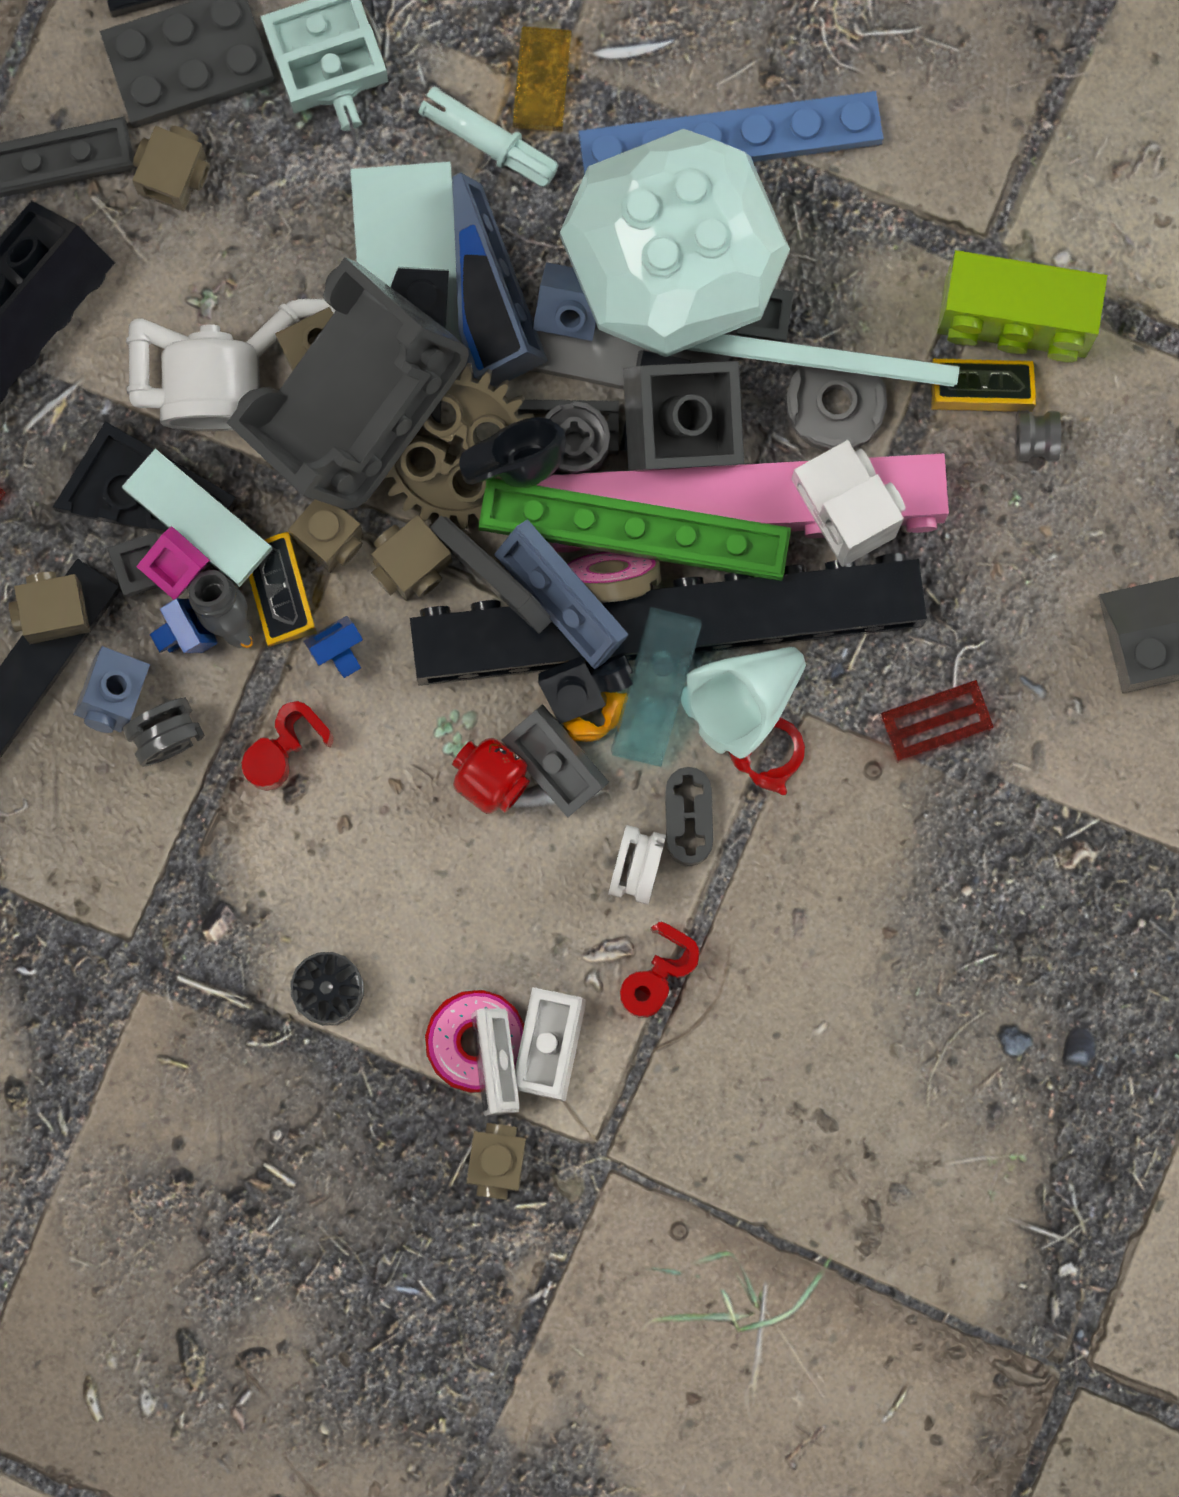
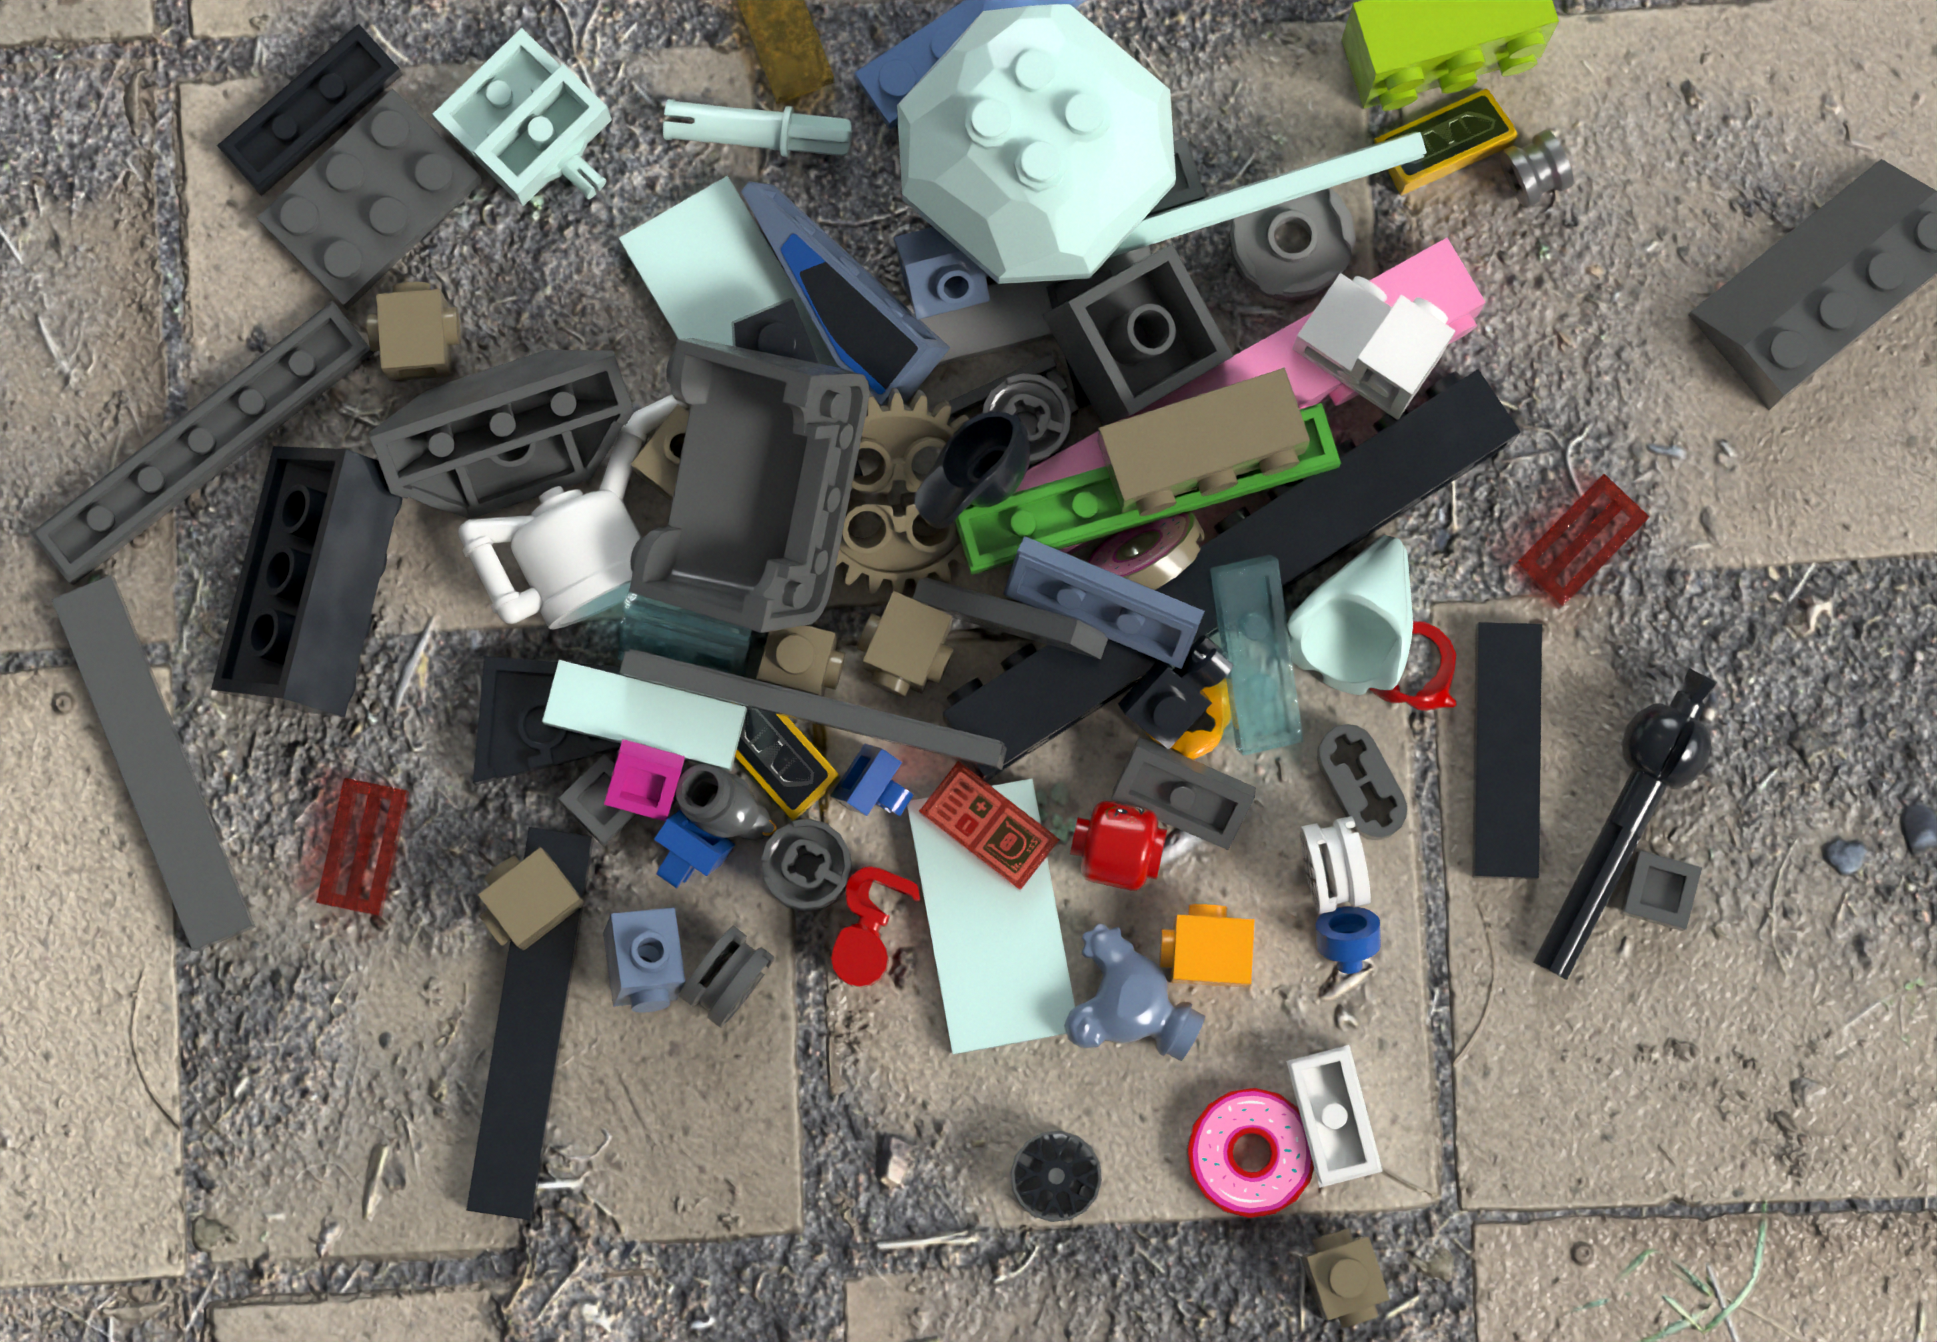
camera: 25 degrees left, 0 degrees up
white slope [471,1008,520,1117] -> none
red leg [620,922,699,1018] -> none
none -> dark grey wedge [369,350,634,519]
none -> clear light blue plate [618,588,752,677]
none -> dark grey tile [620,649,1007,770]
none -> dark grey wheel [761,819,852,912]
none -> light aqua tile [907,779,1075,1055]
none -> clear red tile [919,761,1060,892]
none -> sand blue animal [1064,924,1205,1061]
none -> dark tan brick [1097,367,1310,516]
none -> light orange brick [1159,904,1255,988]
none -> blue tile [1315,906,1381,974]
none -> black tile [1472,622,1542,880]
none -> black piece [1533,668,1717,980]
none -> dark grey plate [1620,850,1702,931]

